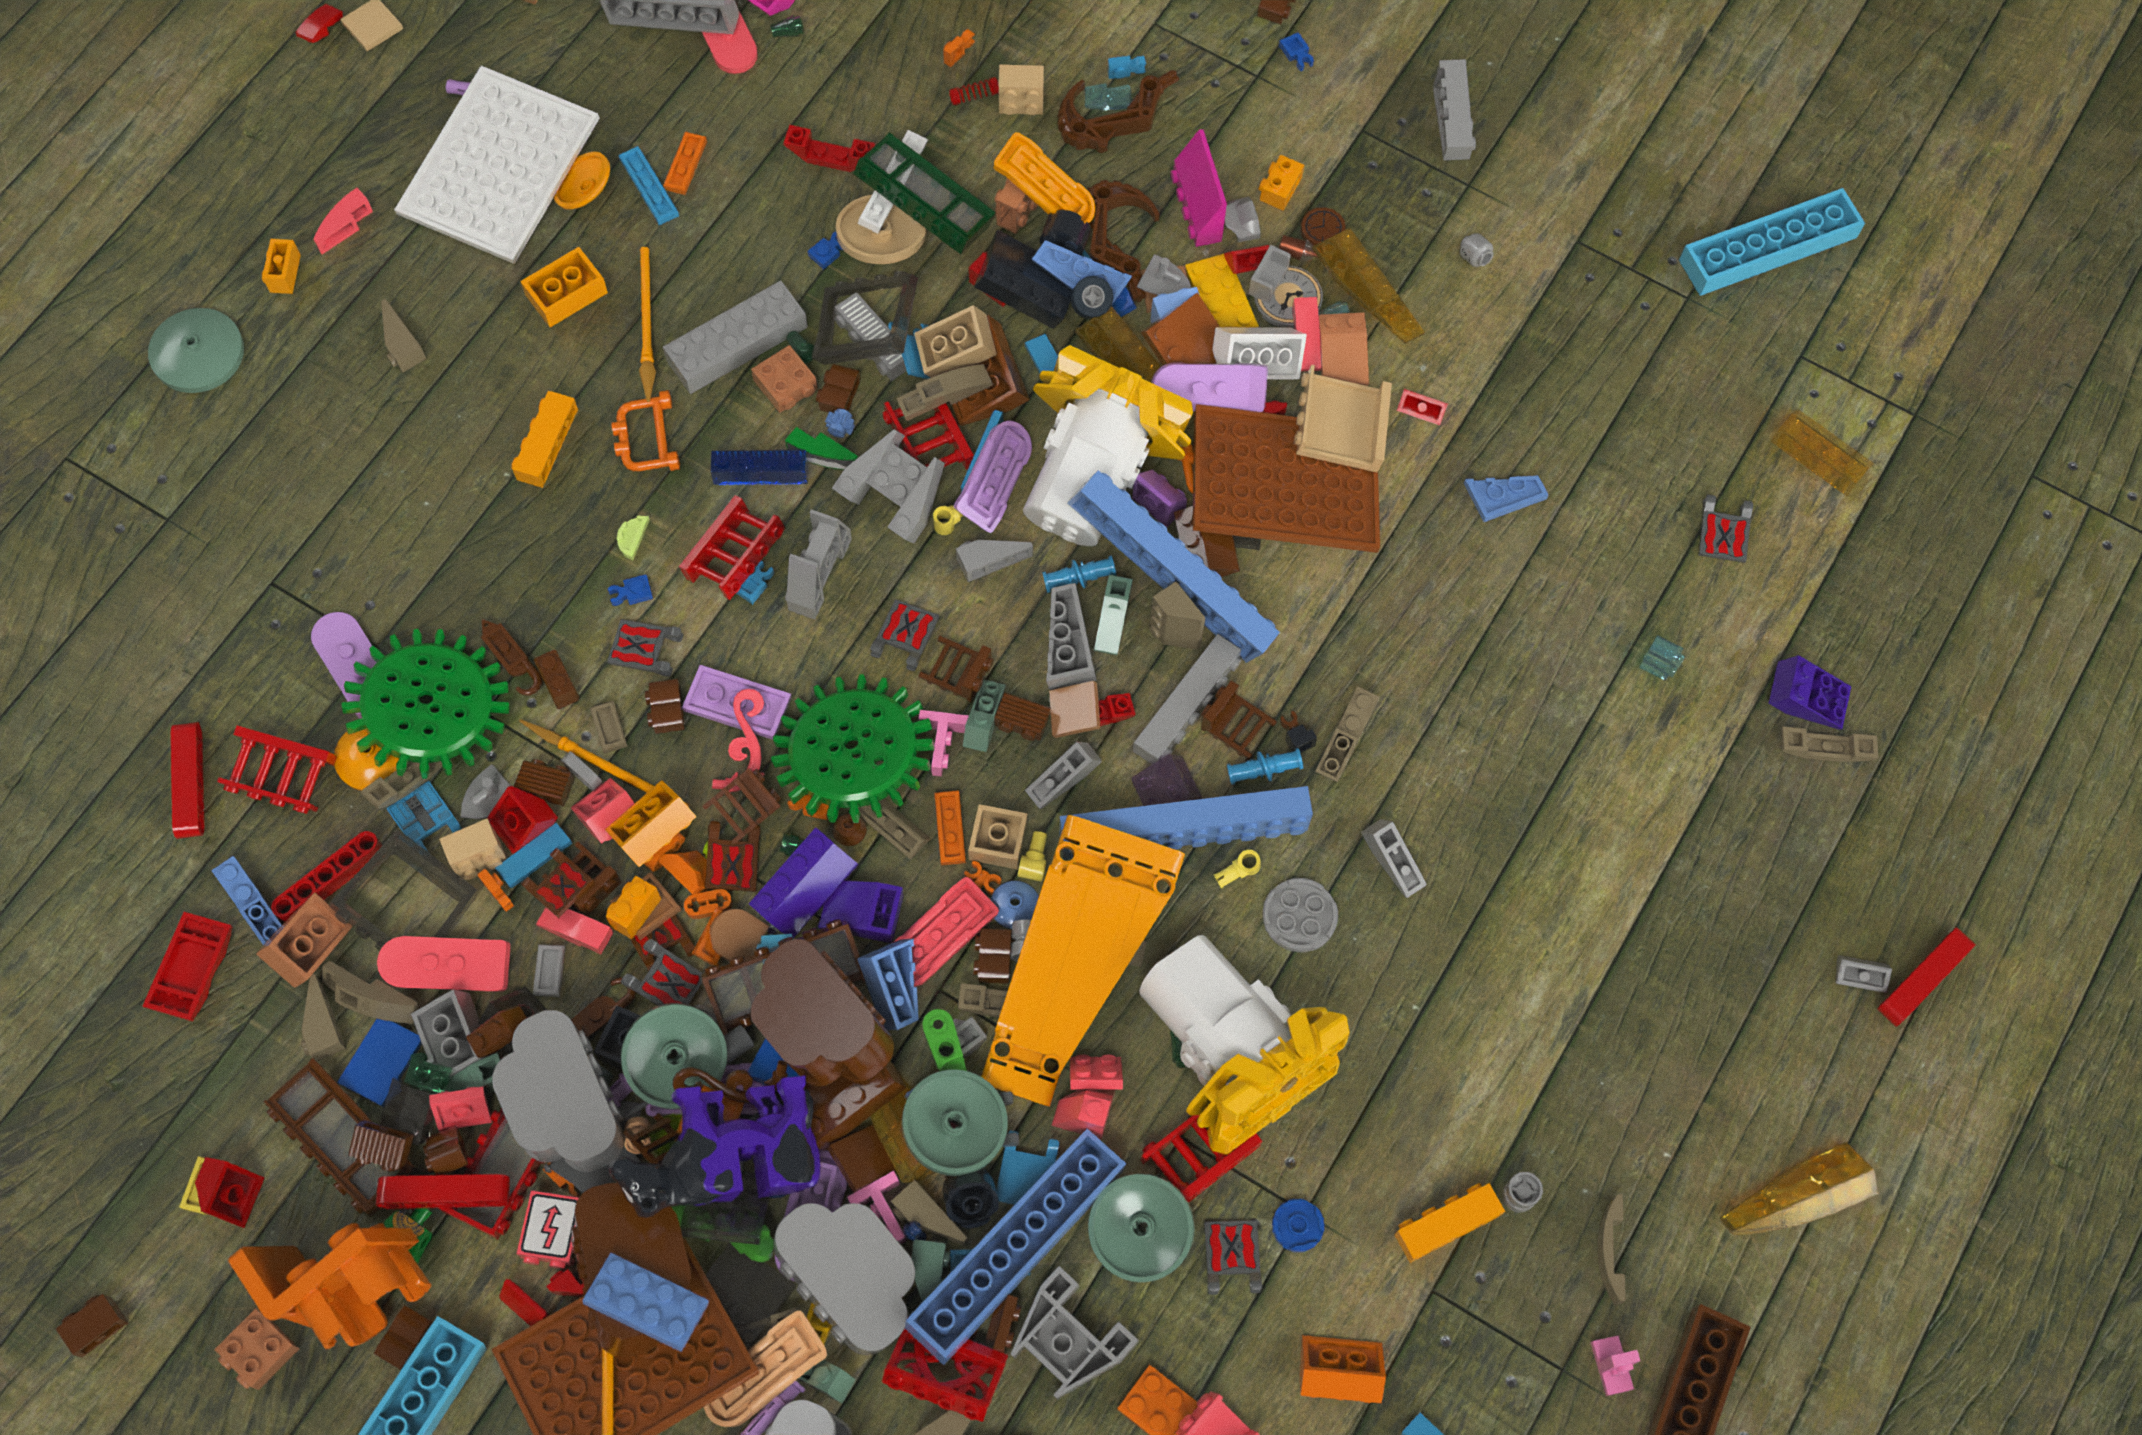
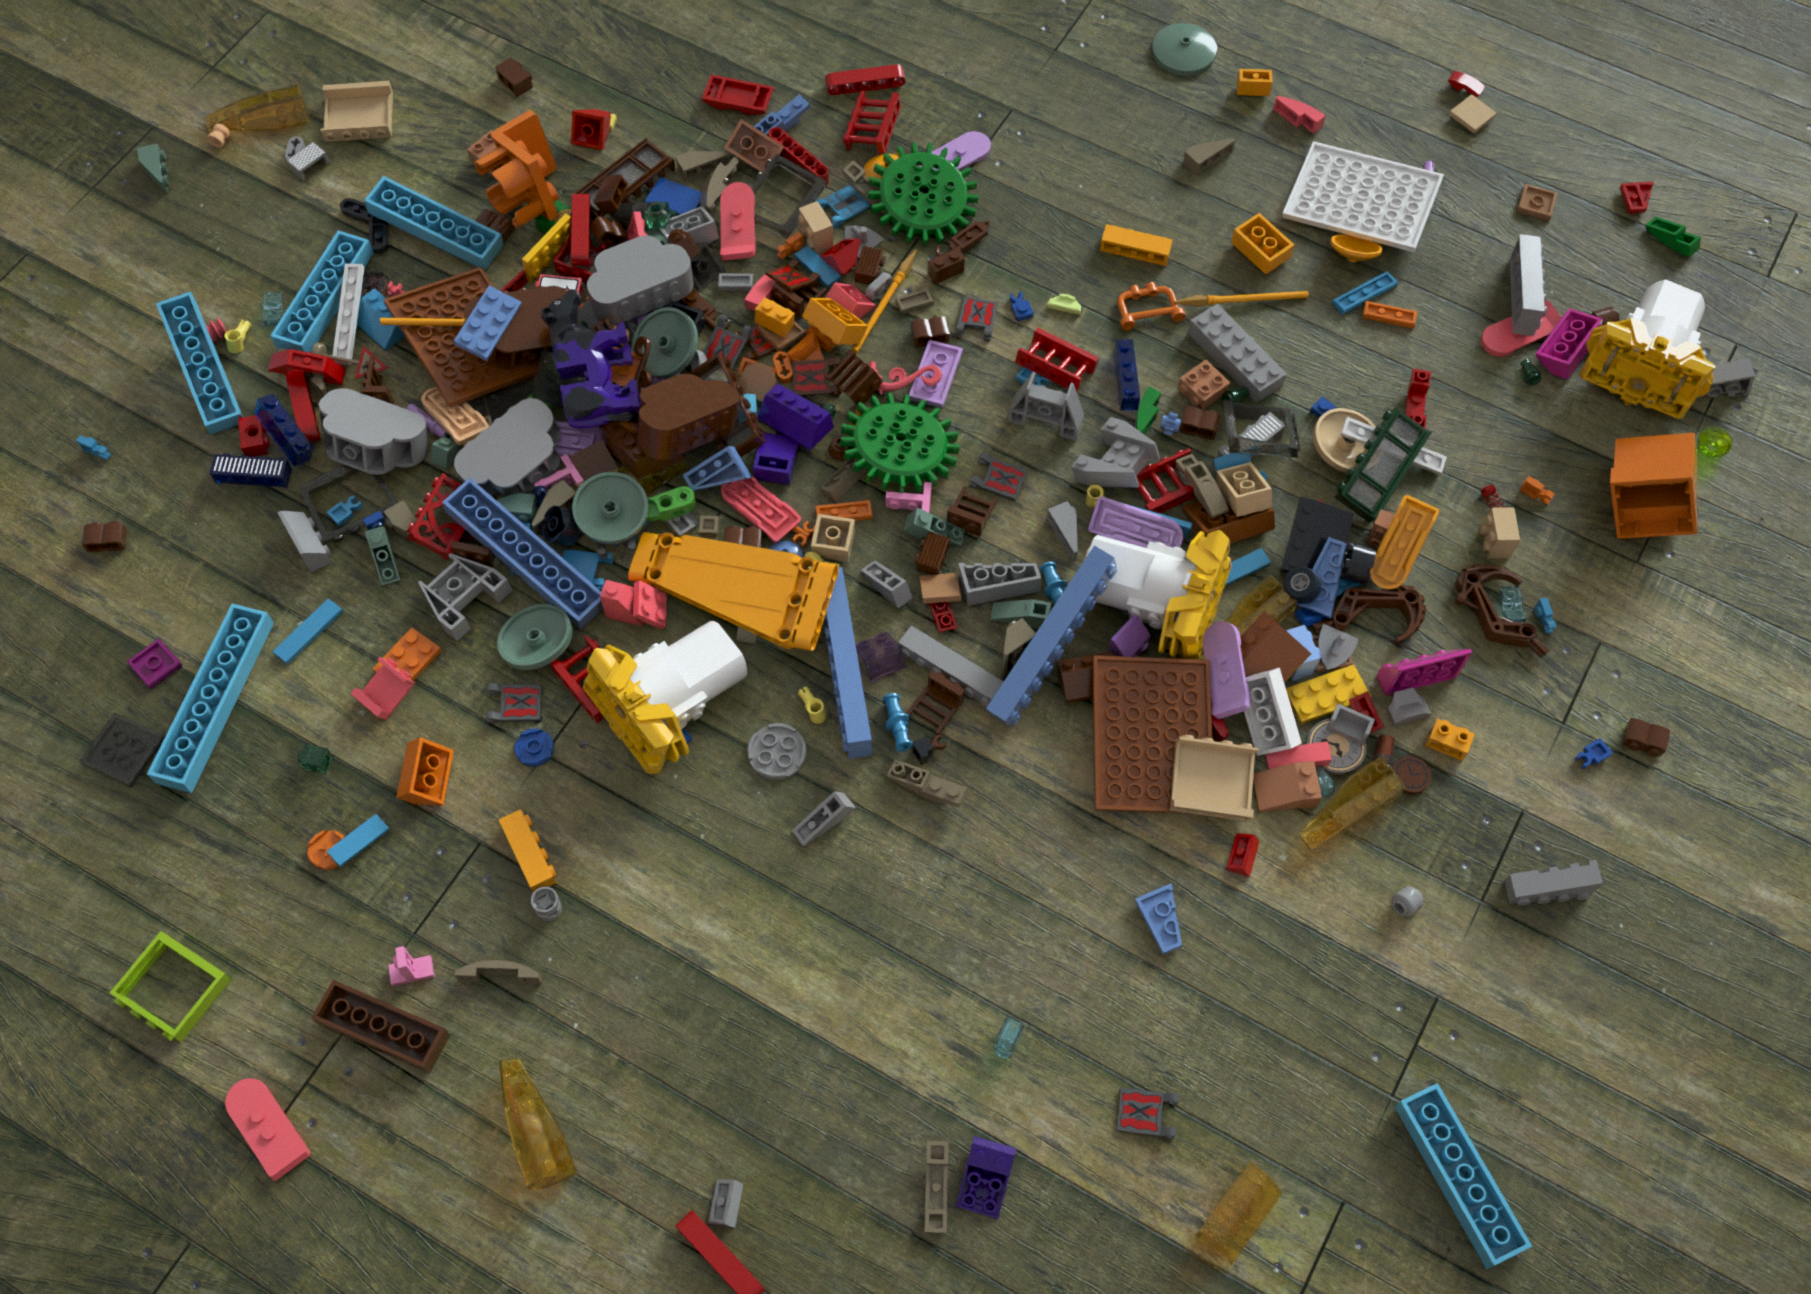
camera: 90 degrees right, 5 degrees down
none -> yellow plate [522,213,572,283]

